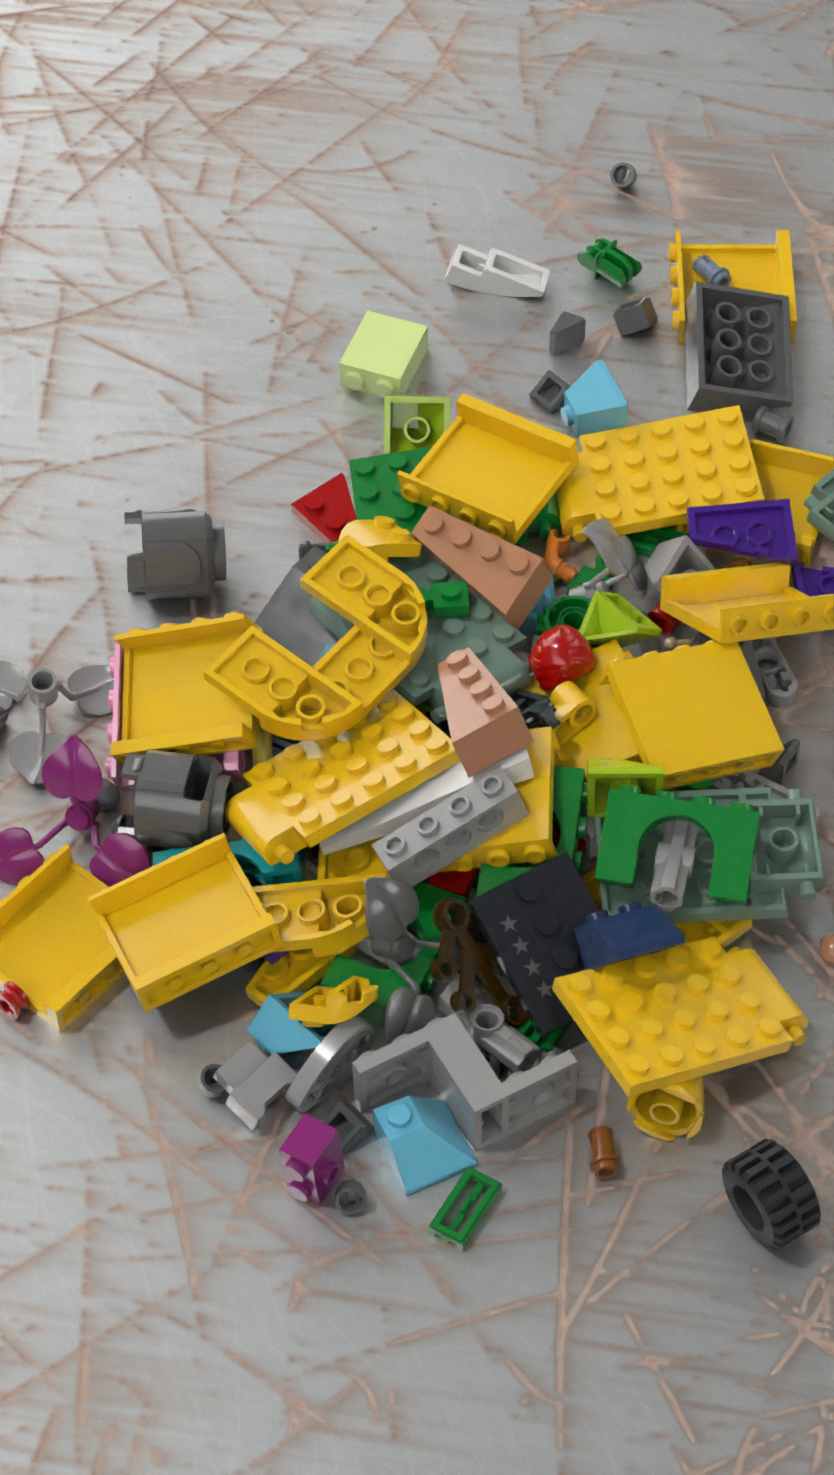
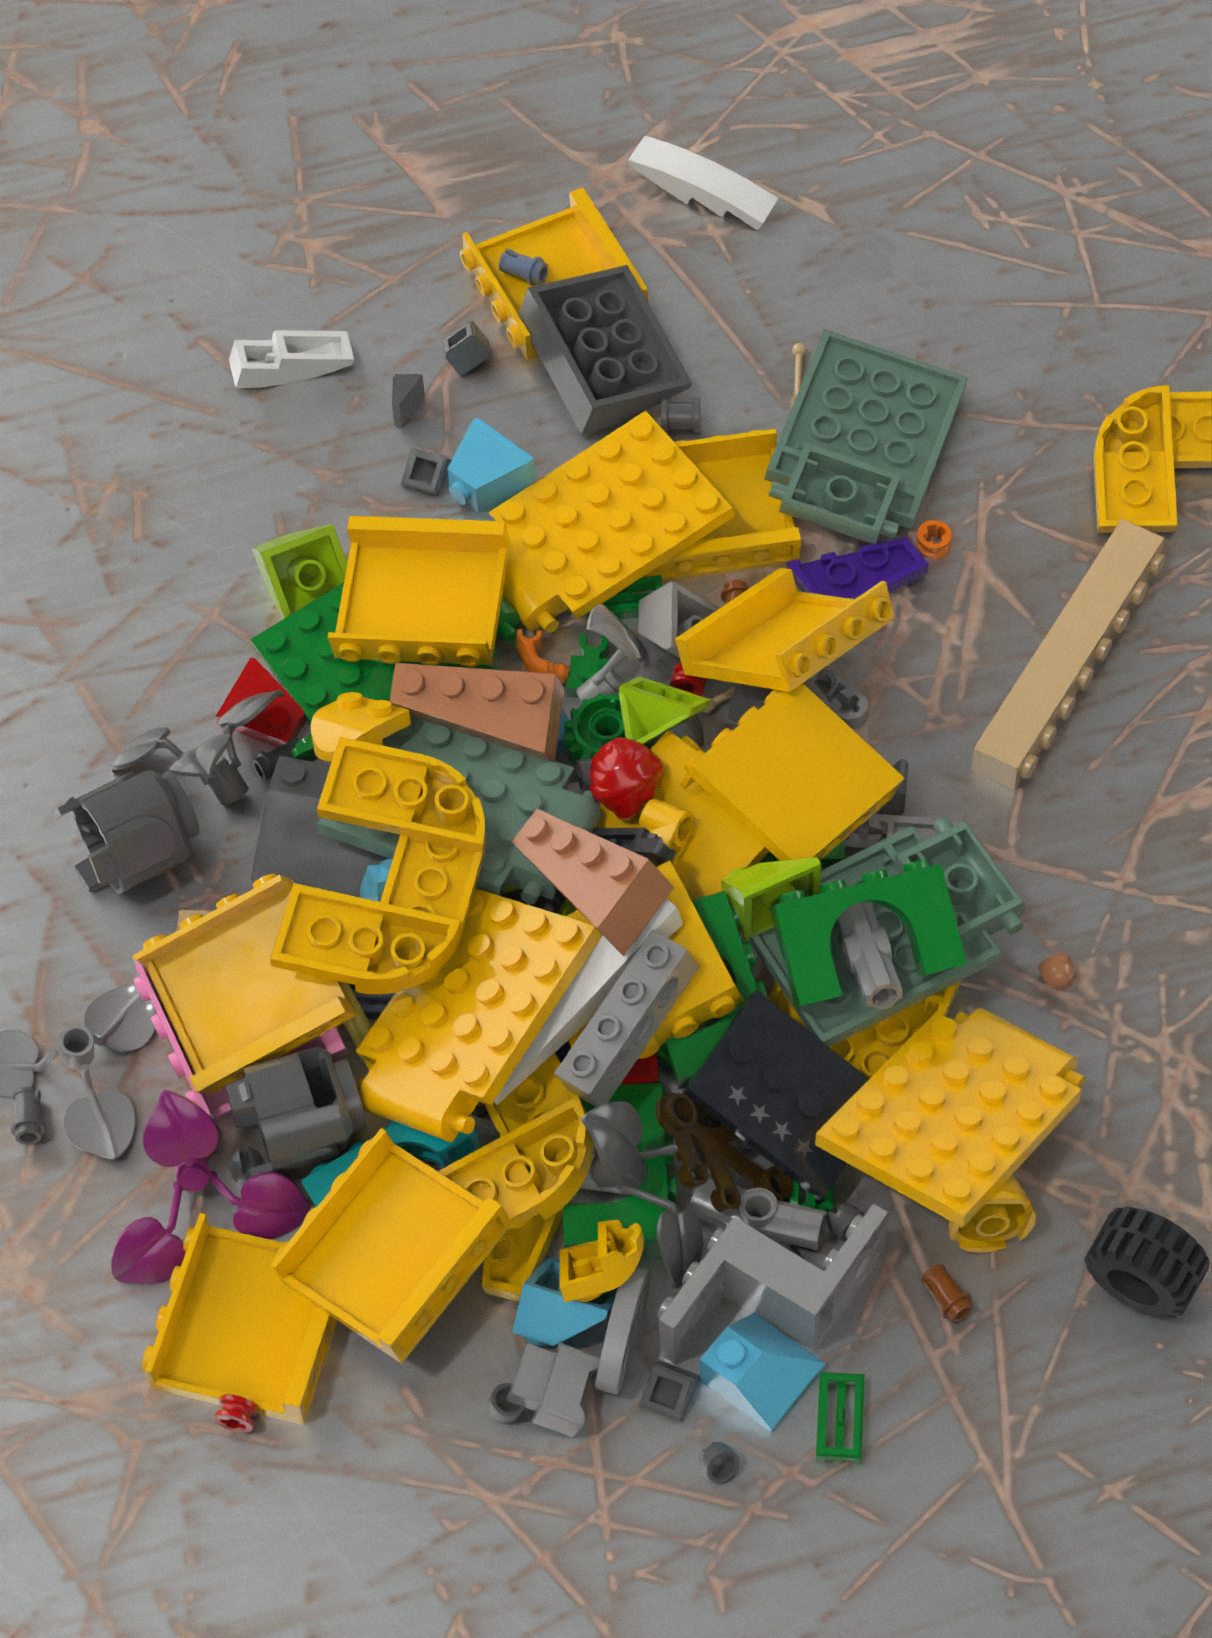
camera: 25 degrees left, 5 degrees up
magenta brick [279,1113,345,1206] -> none
yellowish green brick [339,310,428,398] -> none
green plate [418,582,469,618] -> none
dark blue slope [574,901,686,970] -> none
green arm [577,237,642,288] -> none
dark grey hinge [610,162,637,188] -> none
dark purple wing [686,499,798,566] -> none
none -> dark grey plant [110,690,285,805]

